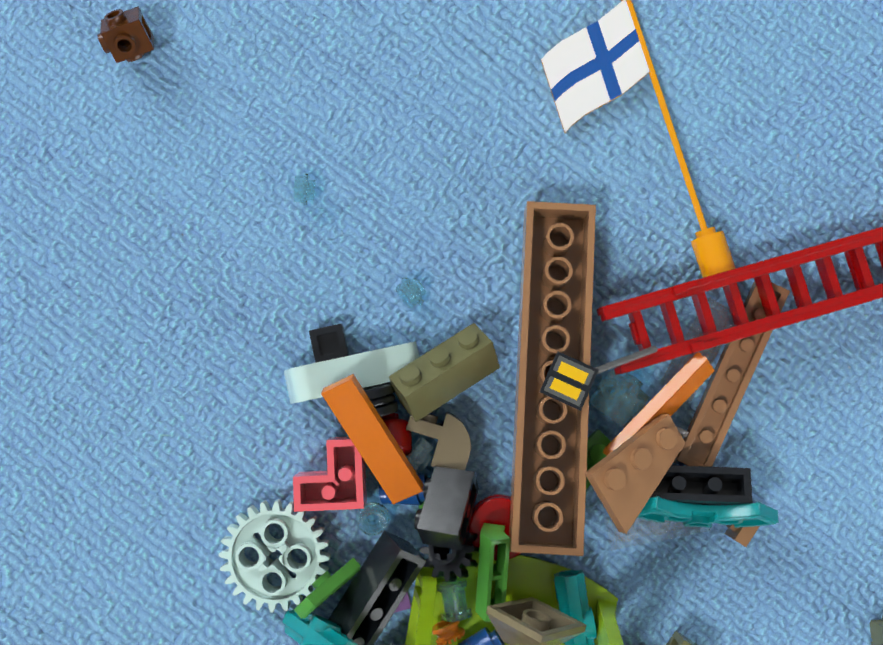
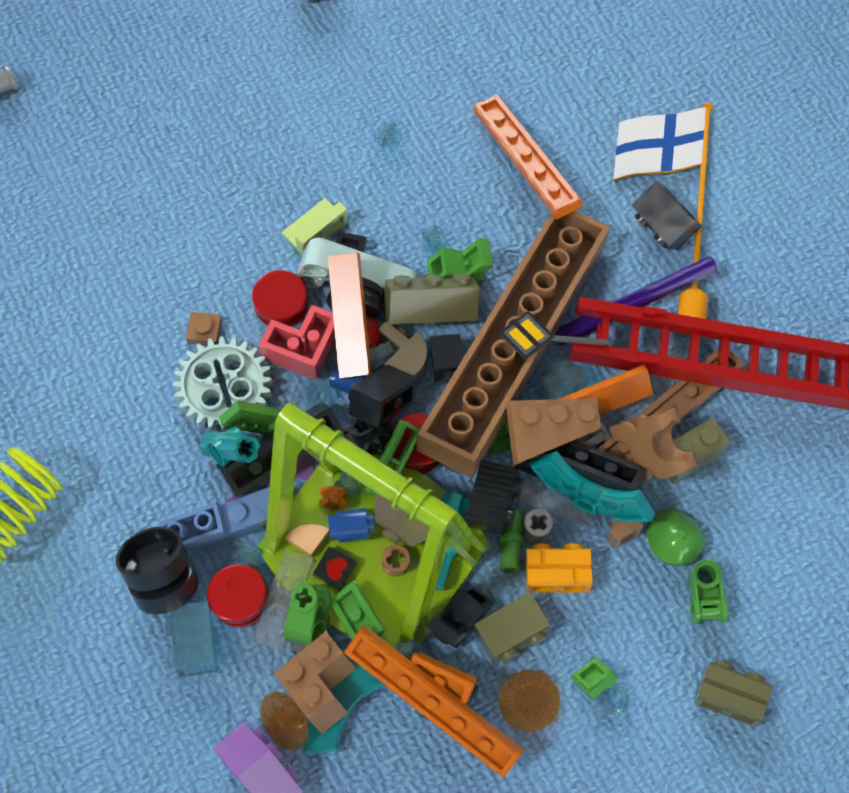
camera: 25 degrees right, 20 degrees down
none -> medium nougat plate [186,312,222,346]
none -> red head [252,270,309,327]
none -> yellowish green panel [282,198,348,254]
none -> bright green brick [427,238,493,285]
none -> black brick [430,333,464,383]
none -> black brick [464,460,524,535]
none -> orange tile [473,95,582,220]
none -> bright green pin [499,508,525,574]
none -> light grey bush [523,509,553,545]
none -> light orange brick [525,543,592,593]
none -> dark purple axle [555,256,717,345]
none -> medium nougat piece [609,407,697,483]
none -> black brick [631,181,702,250]
none -> bright green hat [646,508,706,567]
none -> olive brick [669,417,730,485]
none -> bright green piece [688,560,728,624]

